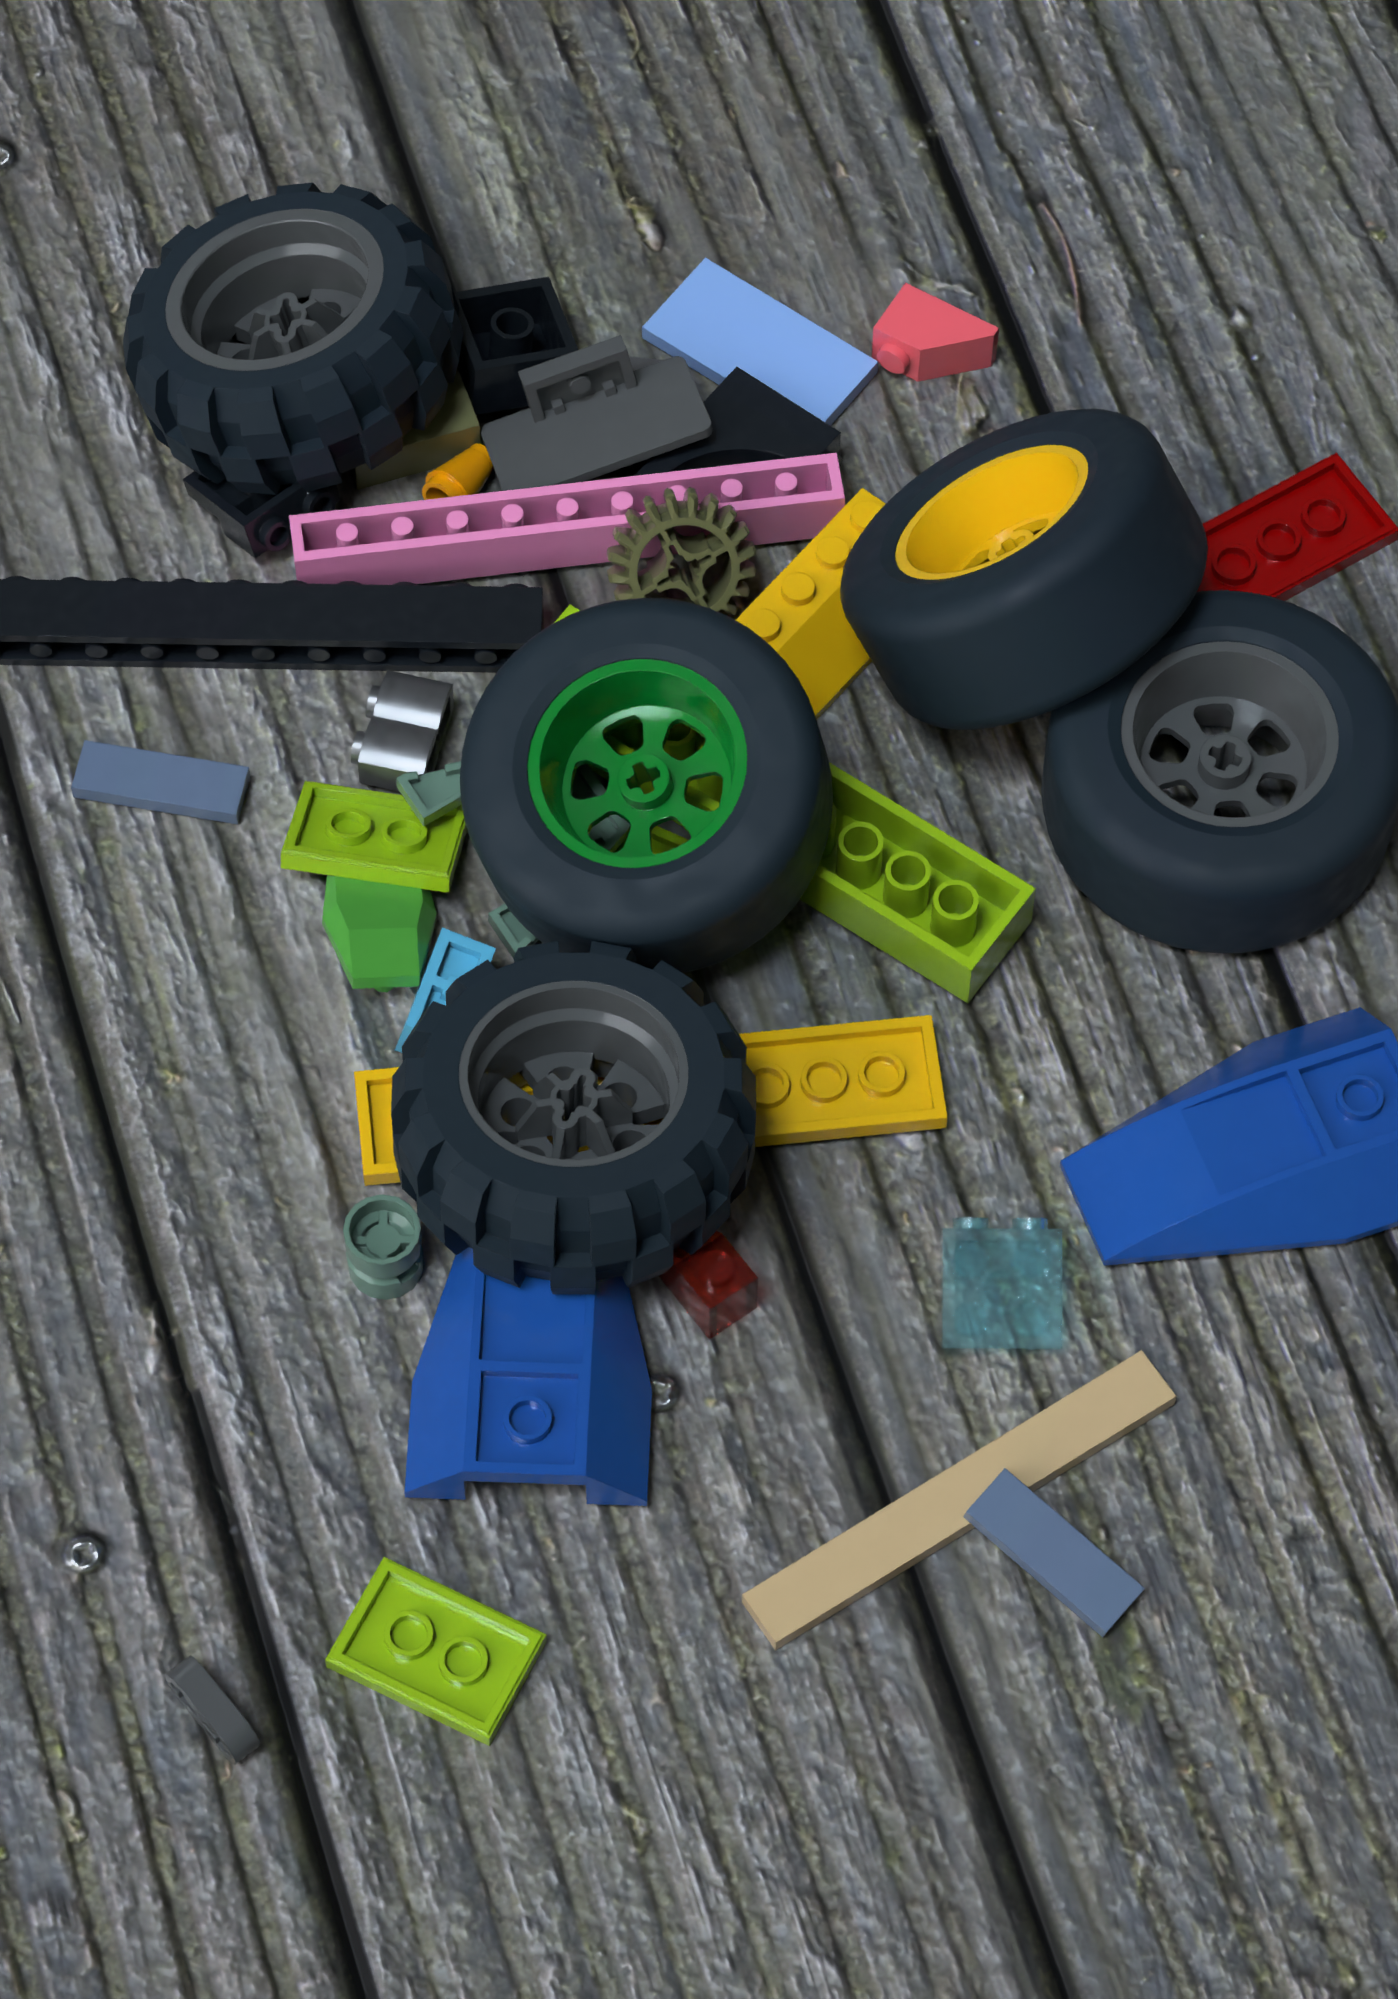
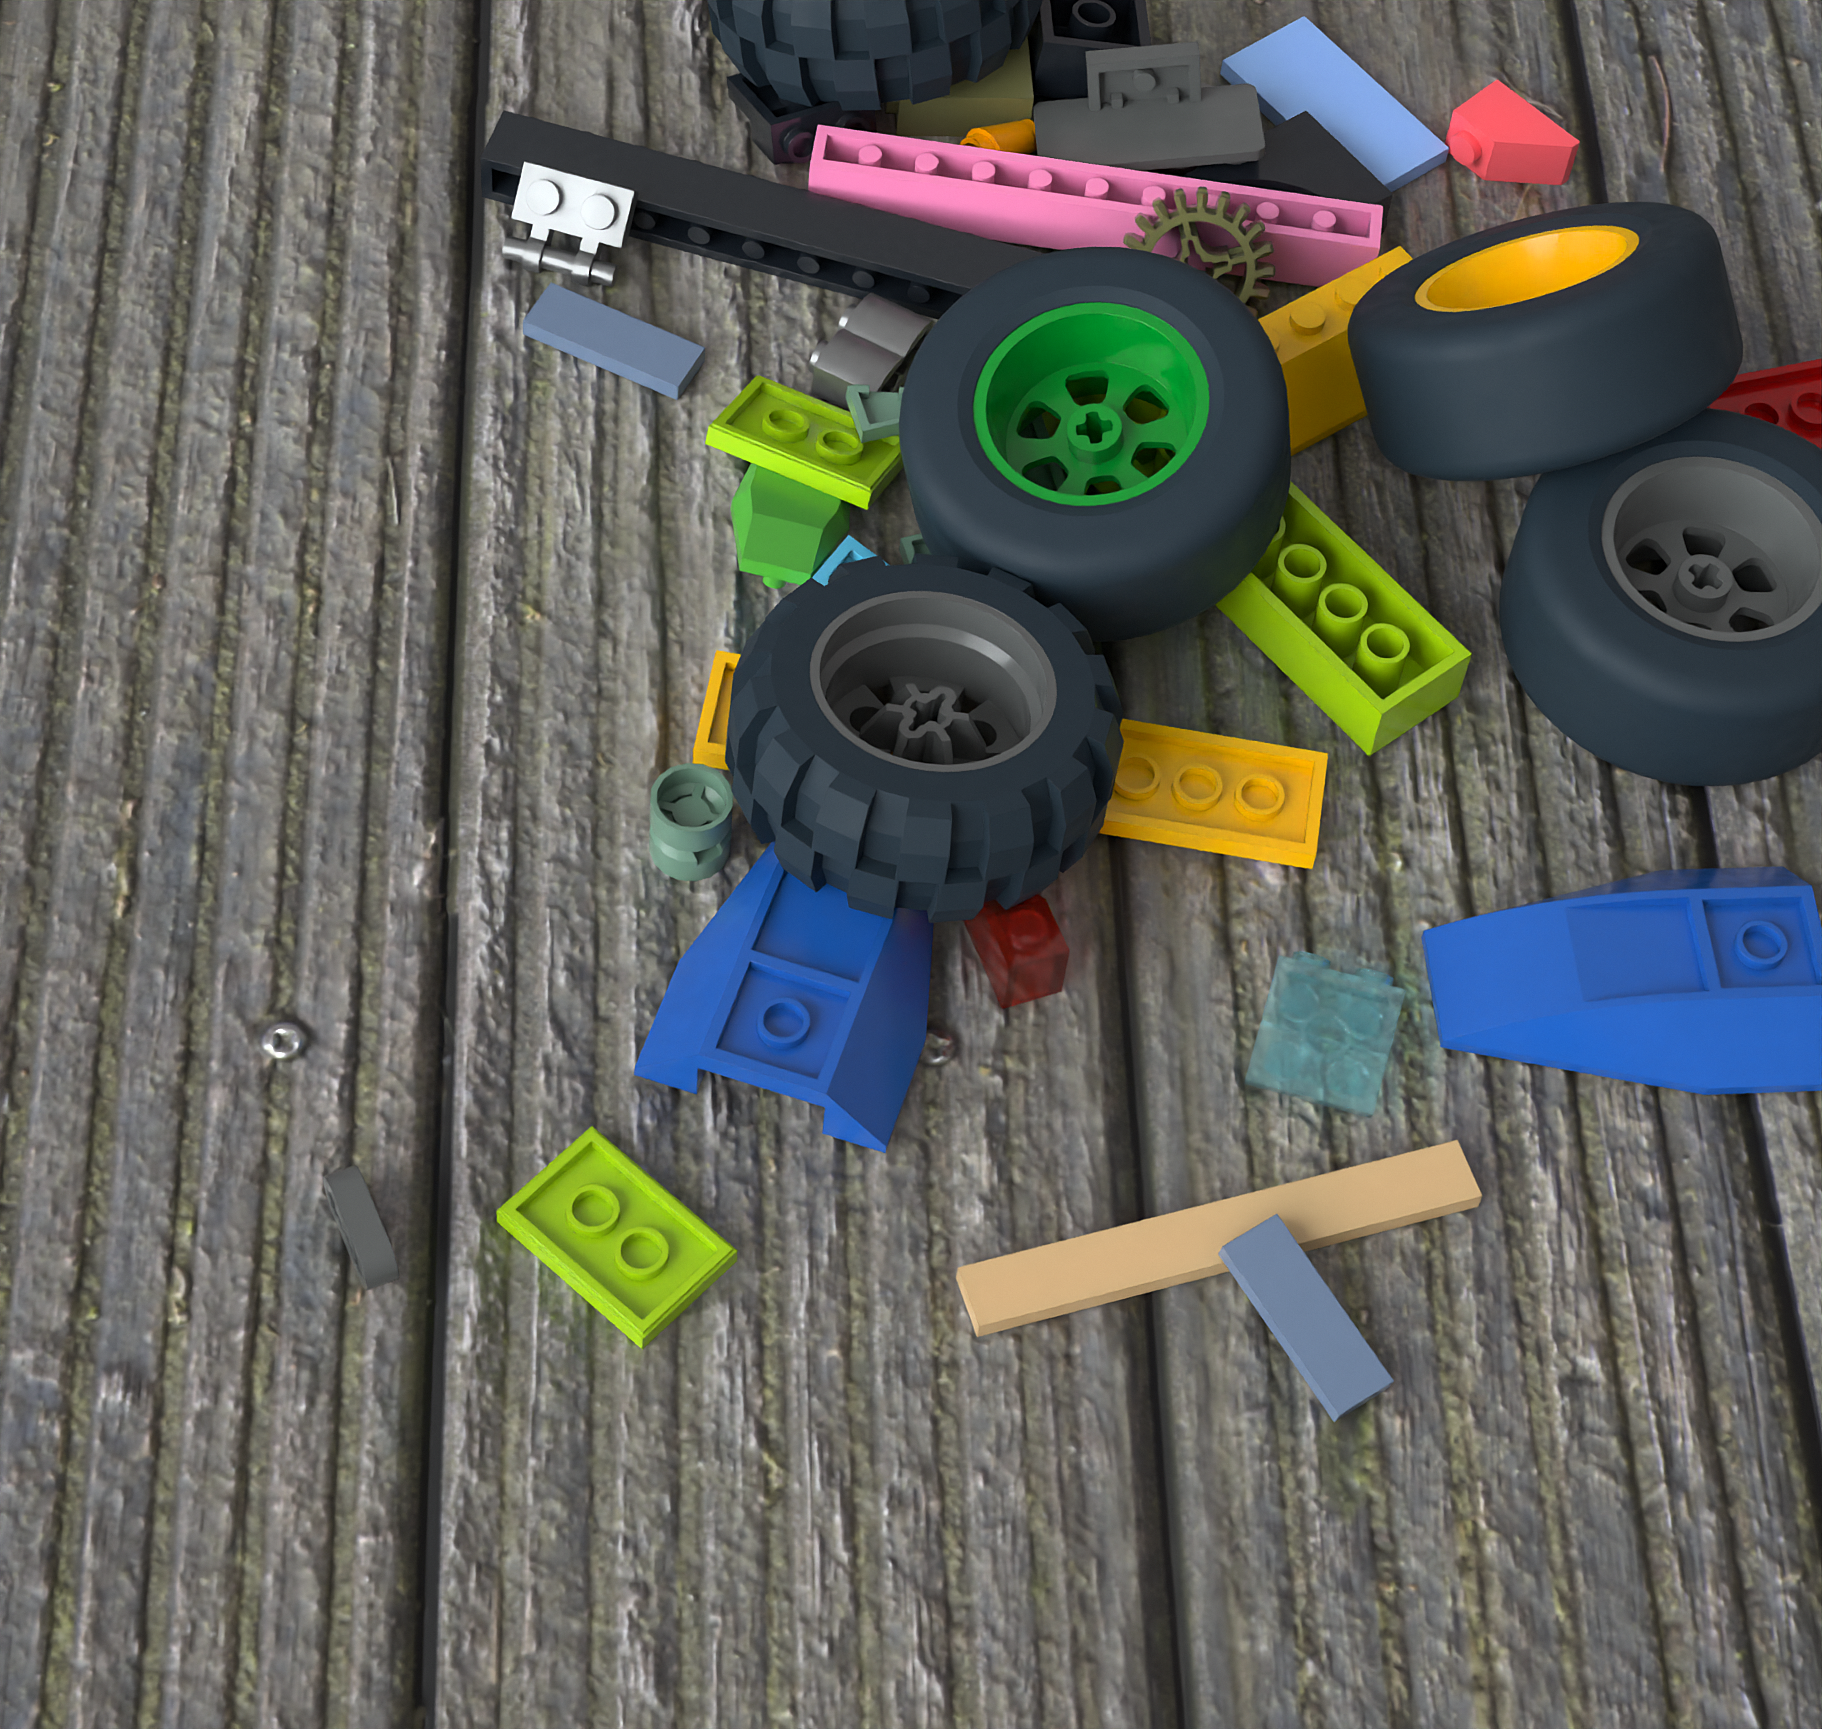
camera: 10 degrees right, 5 degrees down
none -> plate [502,162,639,287]

